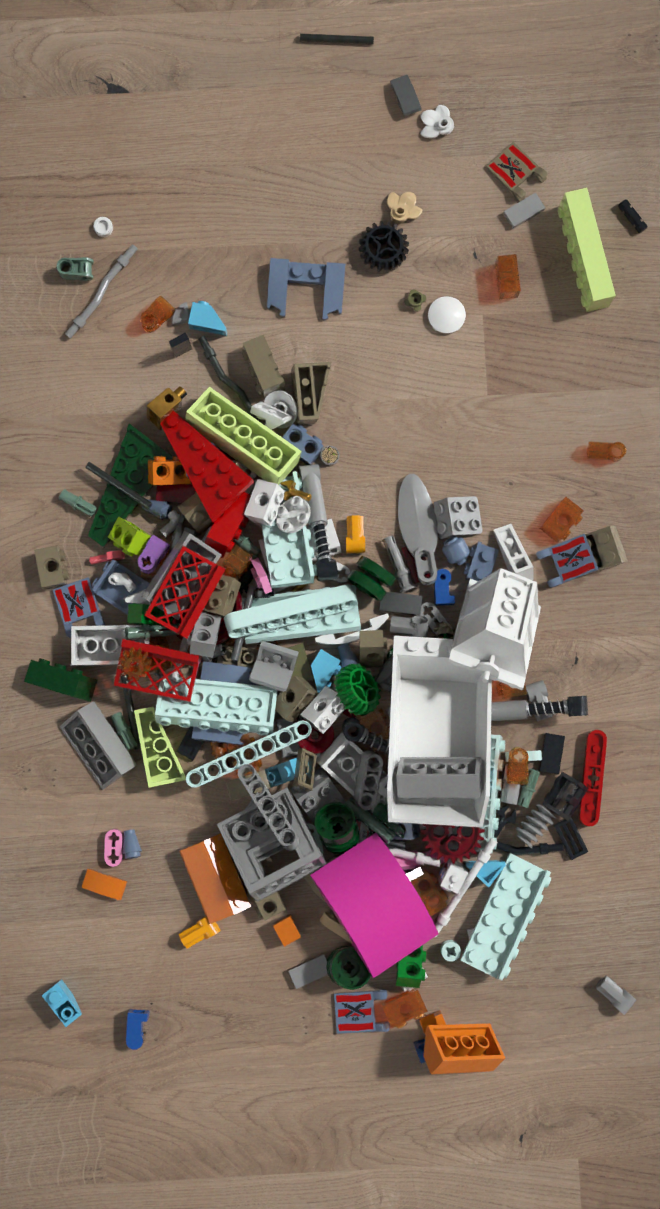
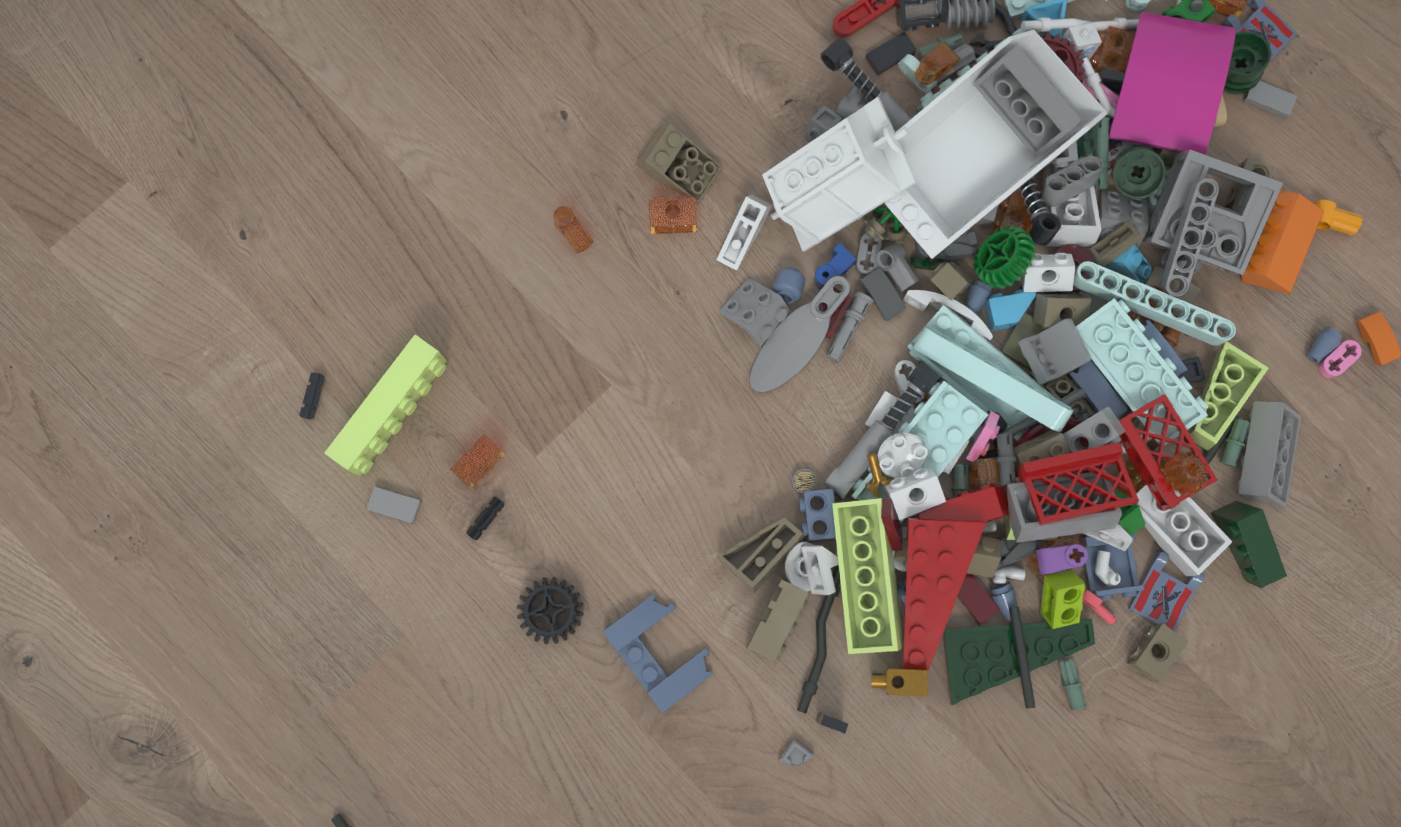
camera: 130 degrees left, 5 degrees down
sand green pin [125,623,180,640] -> none
clear orange piece [140,296,175,333] -> none
orange brick [148,456,190,485] -> none
medium azure slope [188,301,227,336] -> none
orange panel [273,914,301,947] -> none
light orange piece [346,515,365,554] -> none
dark green wheel [346,556,396,602] -> none
tan plate [387,192,422,224] -> none
dark grey slope [390,75,421,116] -> none
olive plate [404,289,426,311] -> none
white plate [420,105,454,138] -> none
white dish [428,296,466,333] -> none
sand blue bracket [463,541,499,581] -> none
dark tan flag [486,142,548,202] -> none
flag [536,534,599,588] -> none
none -> black axle [466,497,505,540]
none -> light grey bracket [804,105,842,141]
none -> dark red tile [881,498,903,551]
none -> dark grey pin [996,434,1017,485]

